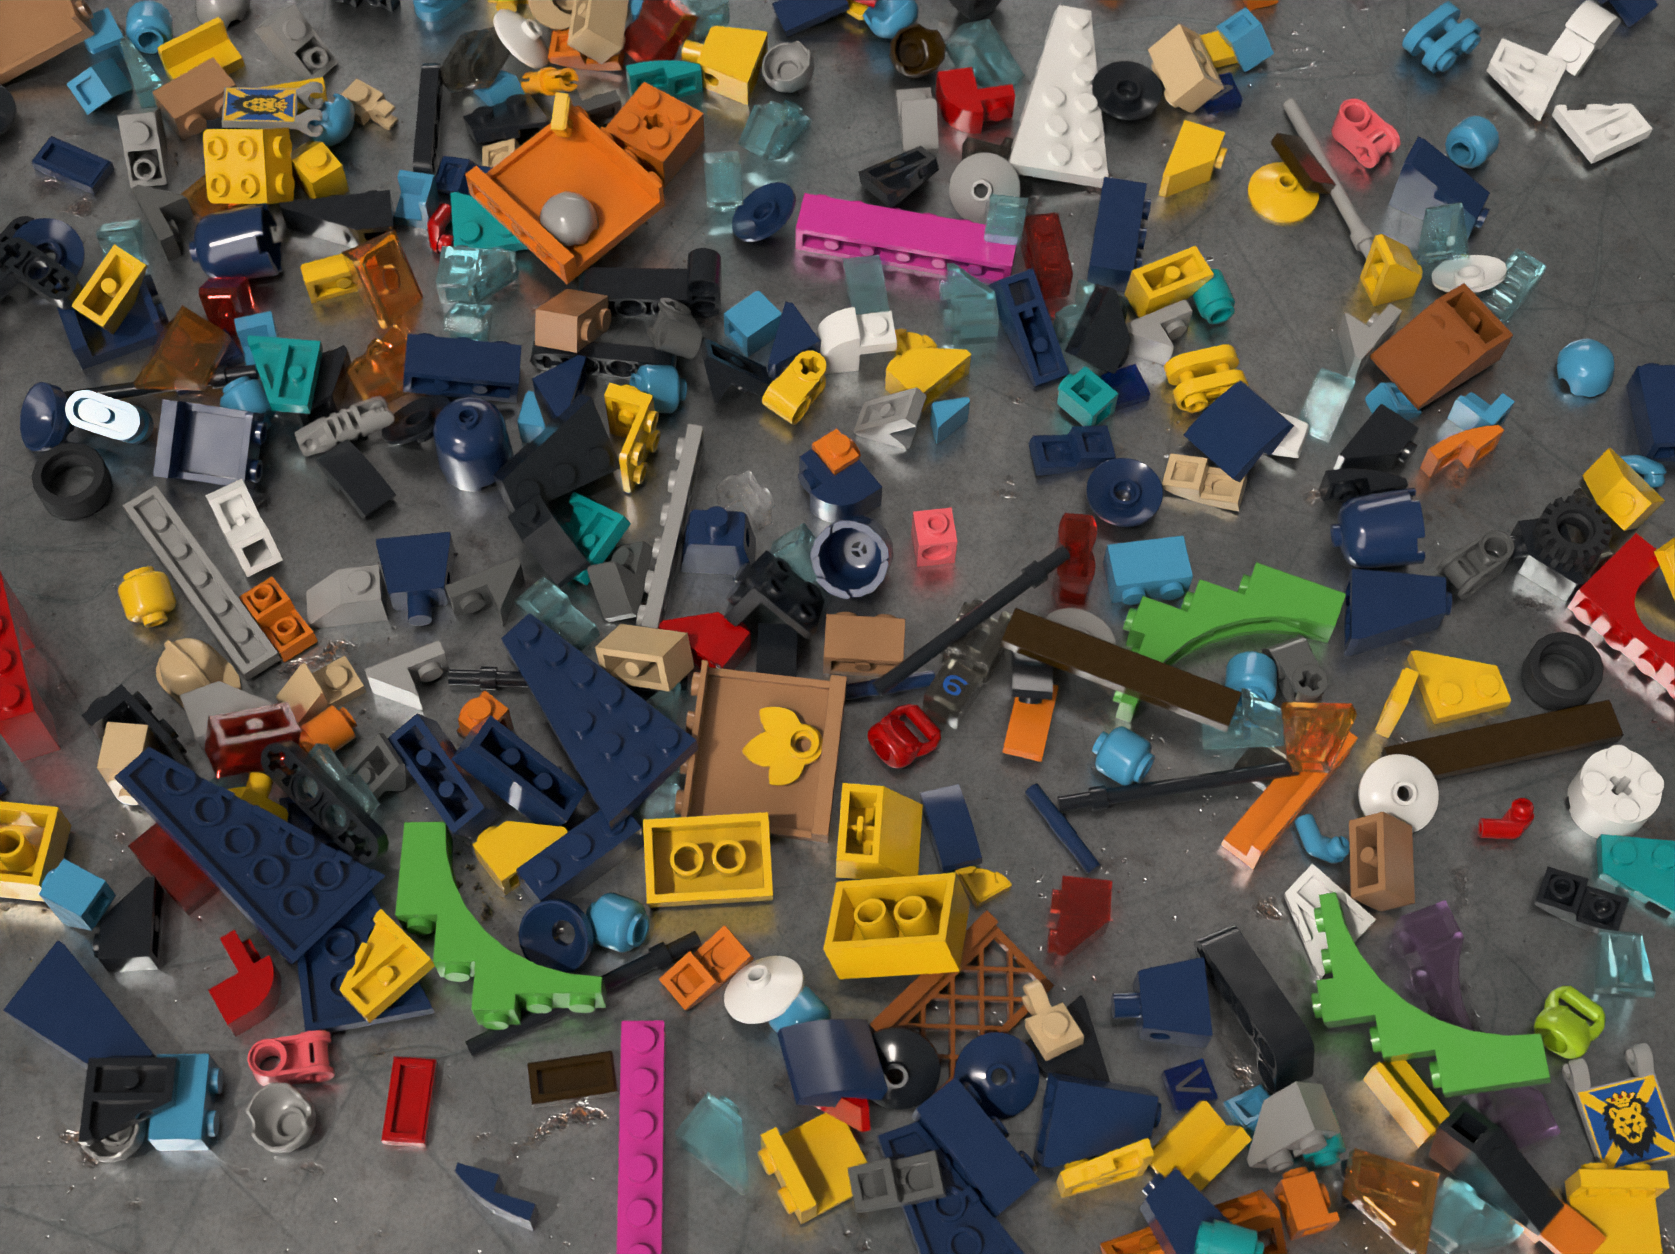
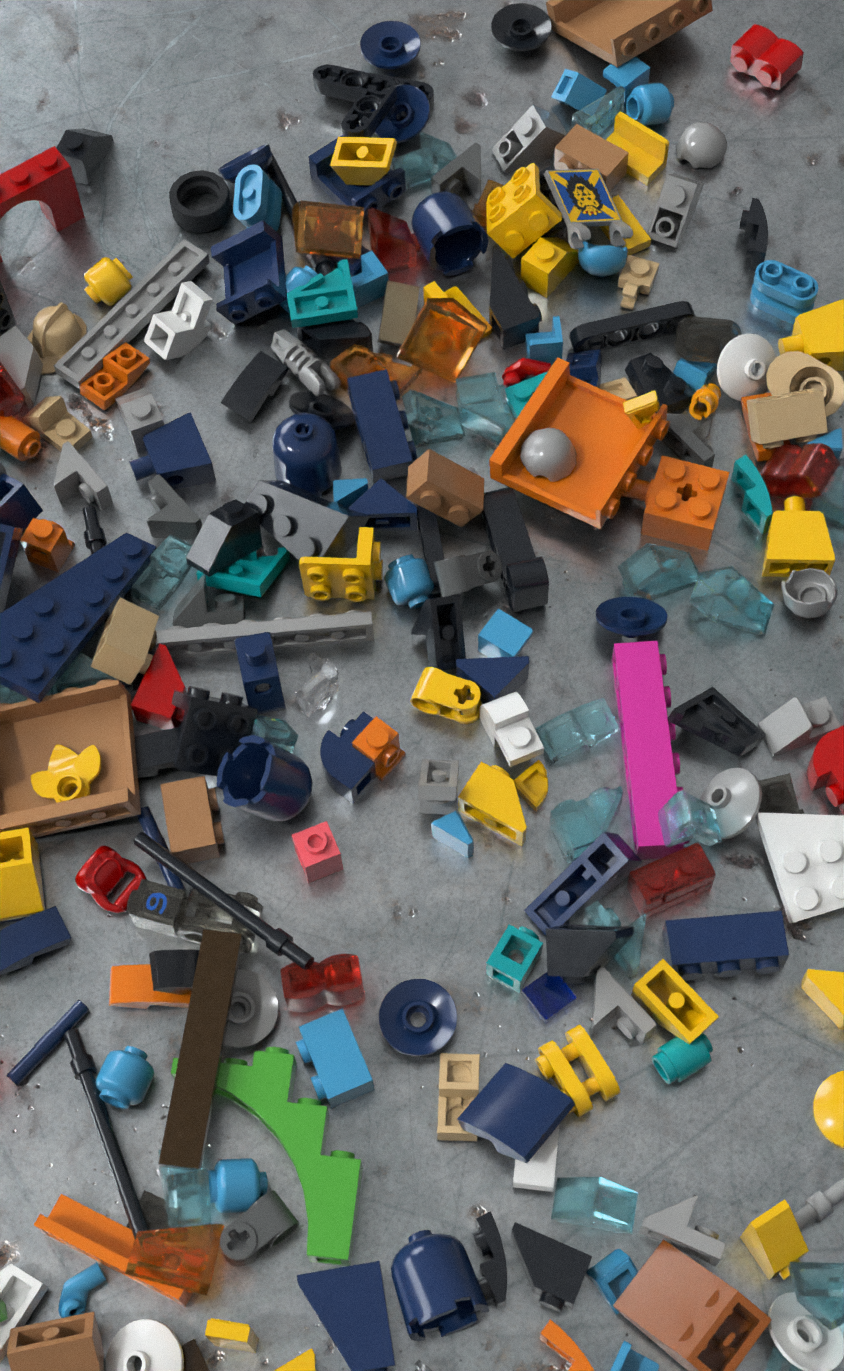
camera: 80 degrees right, 0 degrees up
dark blue tile [31,136,115,195] -> none
dark blue slope [1028,425,1116,476] -> none
none -> dark tan slope [377,280,420,349]

